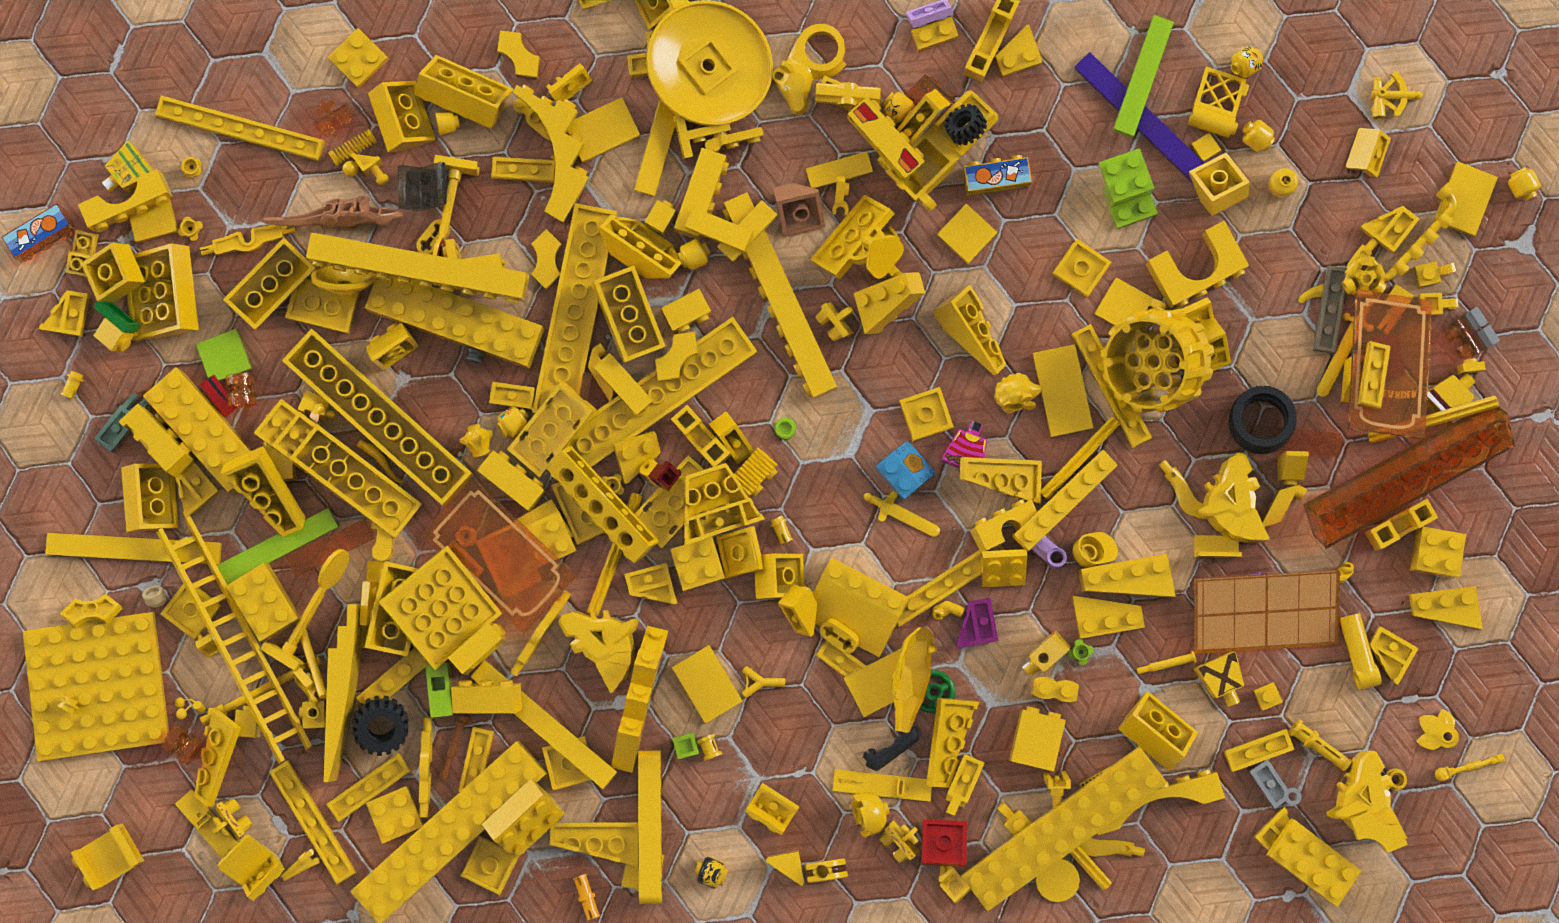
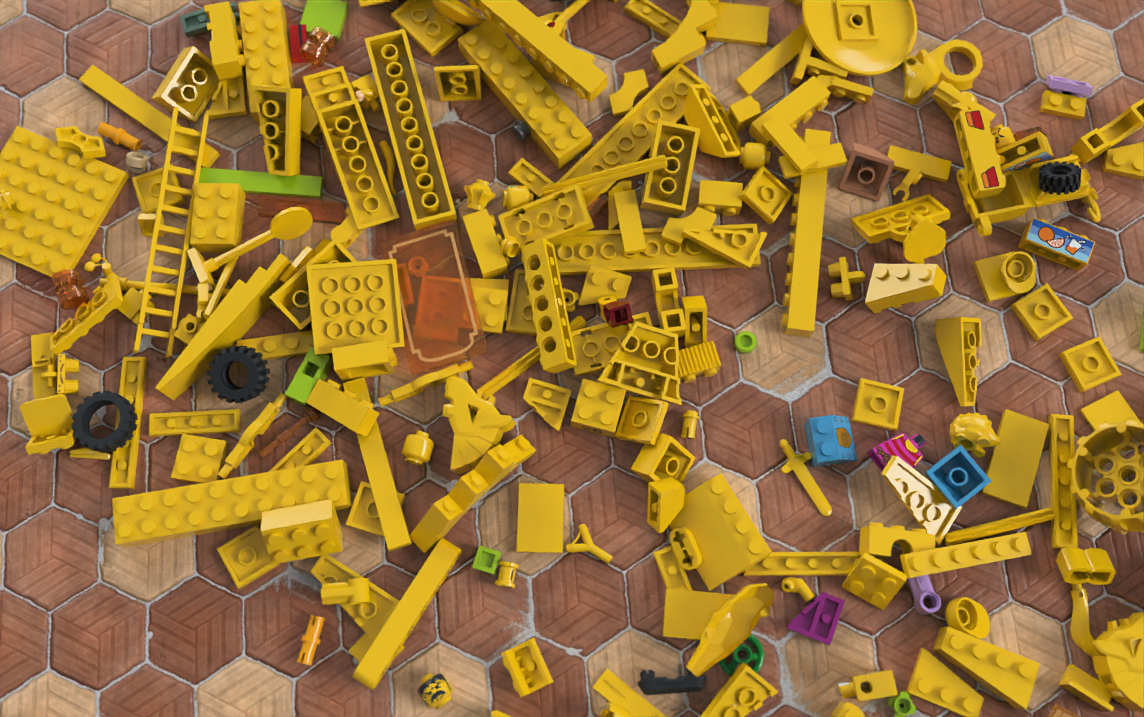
camera: 30 degrees right, 10 degrees down
none -> black tyre [72,391,138,453]
none -> light orange pin [97,122,142,152]
none -> yellow piece [321,578,370,605]
none -> yellow head [402,431,434,466]
none -> yellow plate [500,236,520,257]
none -> yellow axle [542,155,668,197]
none -> yellow wing [681,228,768,270]
none -> yellow tile [739,165,793,225]
none -> dark azure slope [925,445,991,509]
none -> yellow hat [1000,251,1036,293]
none -> yellow tile [1010,283,1073,342]
none -> yellow brick [1056,547,1116,585]
none -> yellow piece [1069,153,1101,223]

